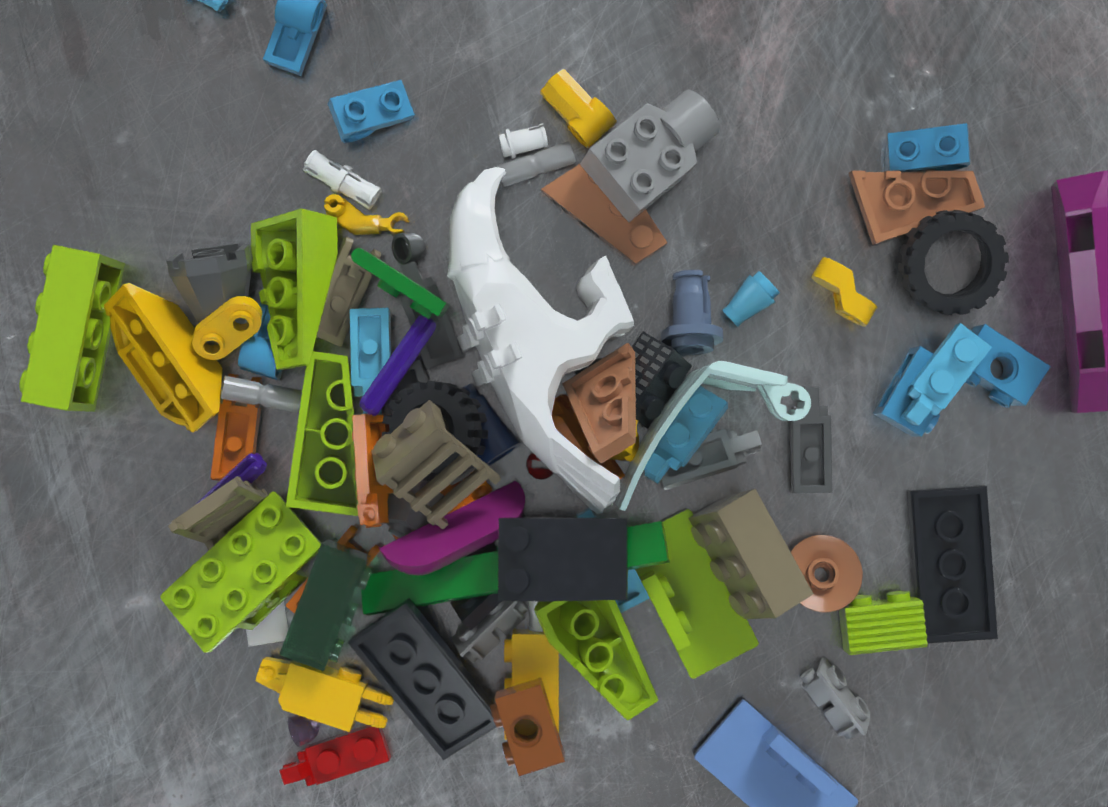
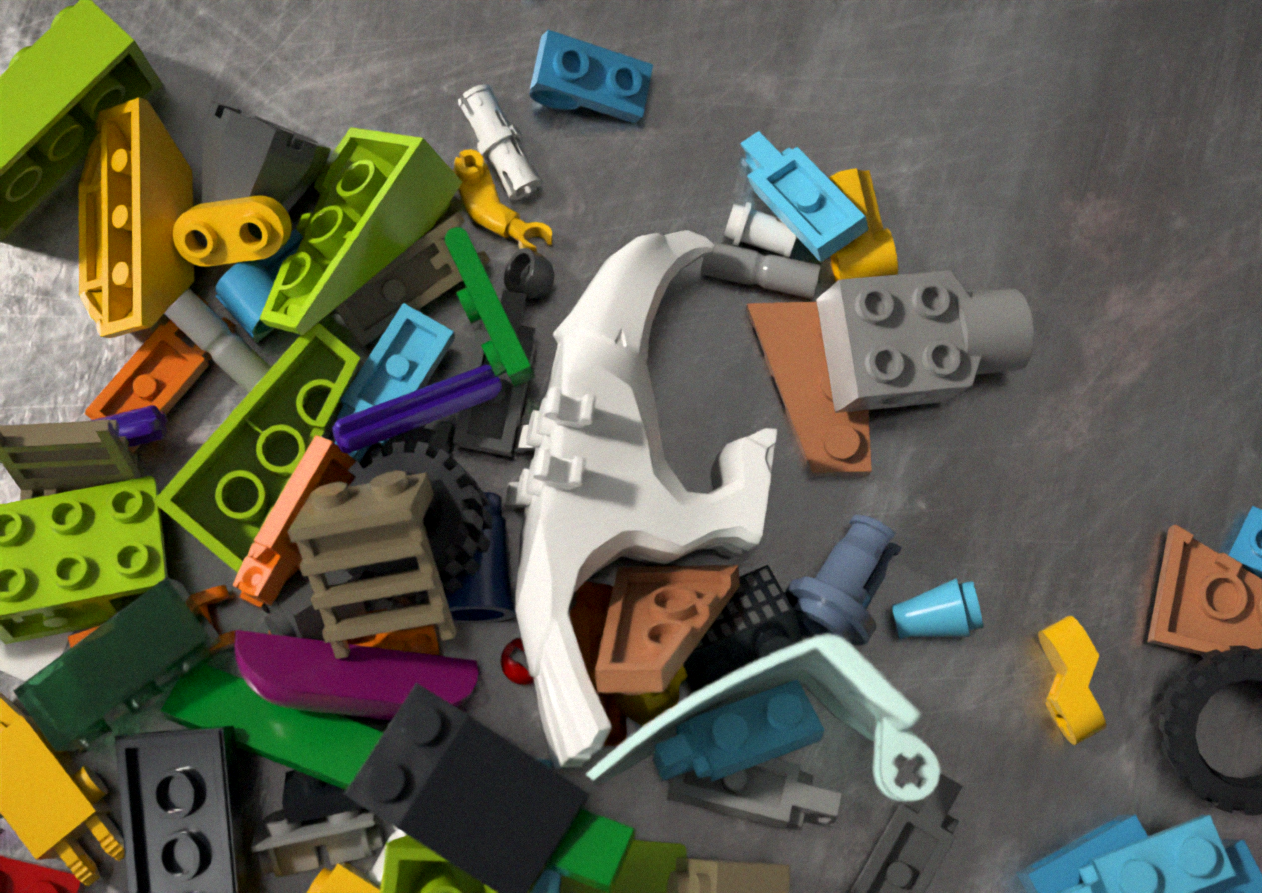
camera: 30 degrees right, 10 degrees down
none -> medium azure hinge [740,131,868,262]

